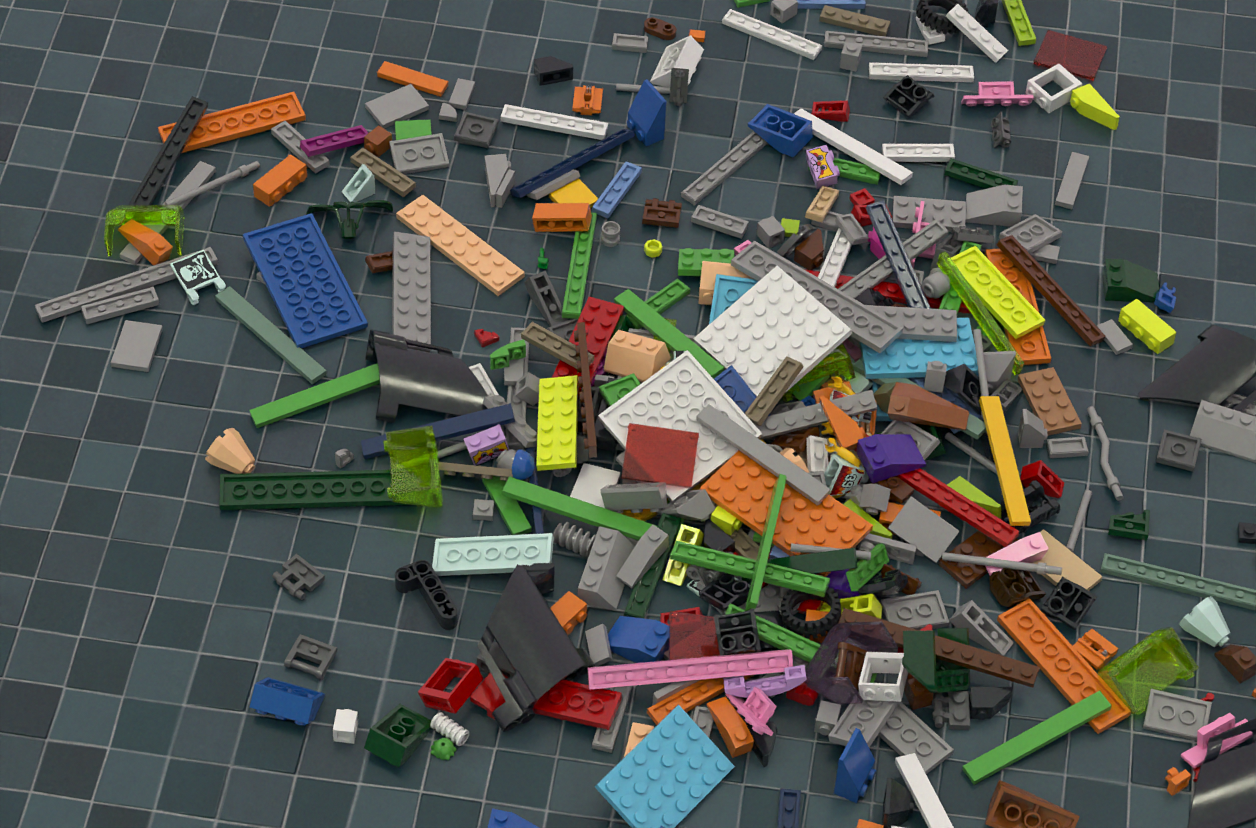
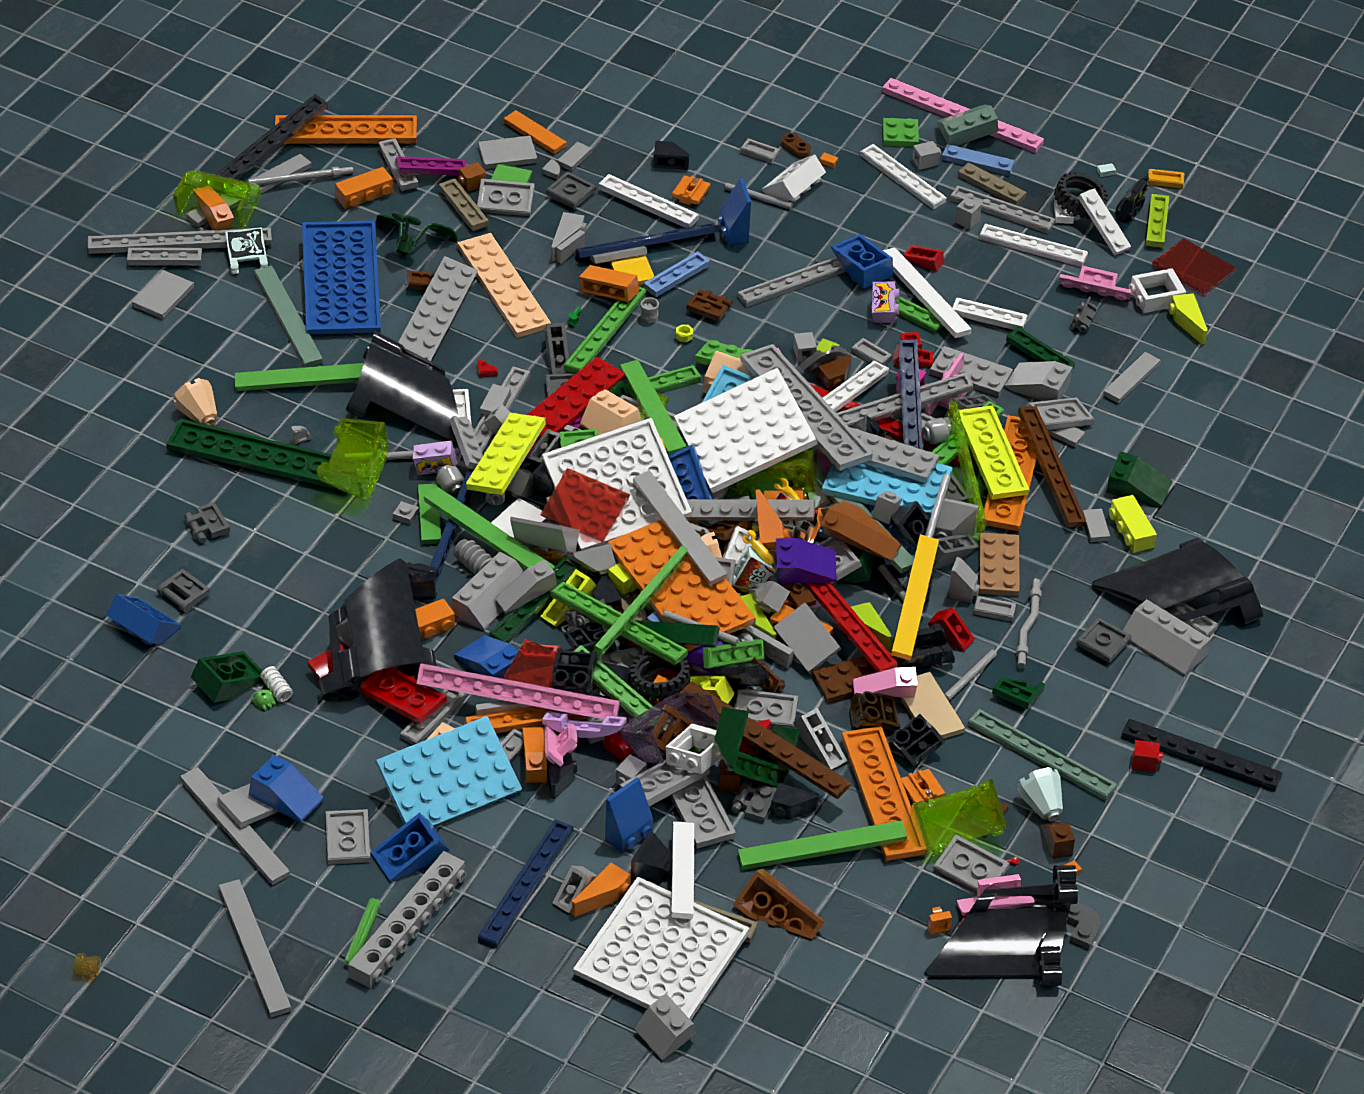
camera: 20 degrees right, 5 degrees down
white brick [333,709,358,744] -> none
light aqua slope [342,164,375,202] -> none
dark blue tile [361,403,515,459] -> none
black beam [395,560,458,630] -> none
red window [418,658,483,714] -> none
light aqua plate [432,533,554,576] -> none
dark tan plate [438,462,513,481] -> none
bright green slope [490,339,526,370] -> none
blue piece [512,449,535,481] -> none
dark tan plate [521,322,594,369] -> none
reddish brown plate [574,322,597,458] -> none
light grey tile [585,624,613,667] -> none
dark grey hinge [669,68,689,106] -> none
light grey plate [691,205,749,239] -> none
dark tan plate [745,356,804,426] -> none
tan tile [805,186,839,222] -> none
light grey tile [835,213,869,245] -> none
black slope [883,75,935,118] -> none
light grey bar [942,552,1062,575] -> none
dark grey plate [952,226,994,243] -> none
blue plate [1154,283,1176,313] -> none

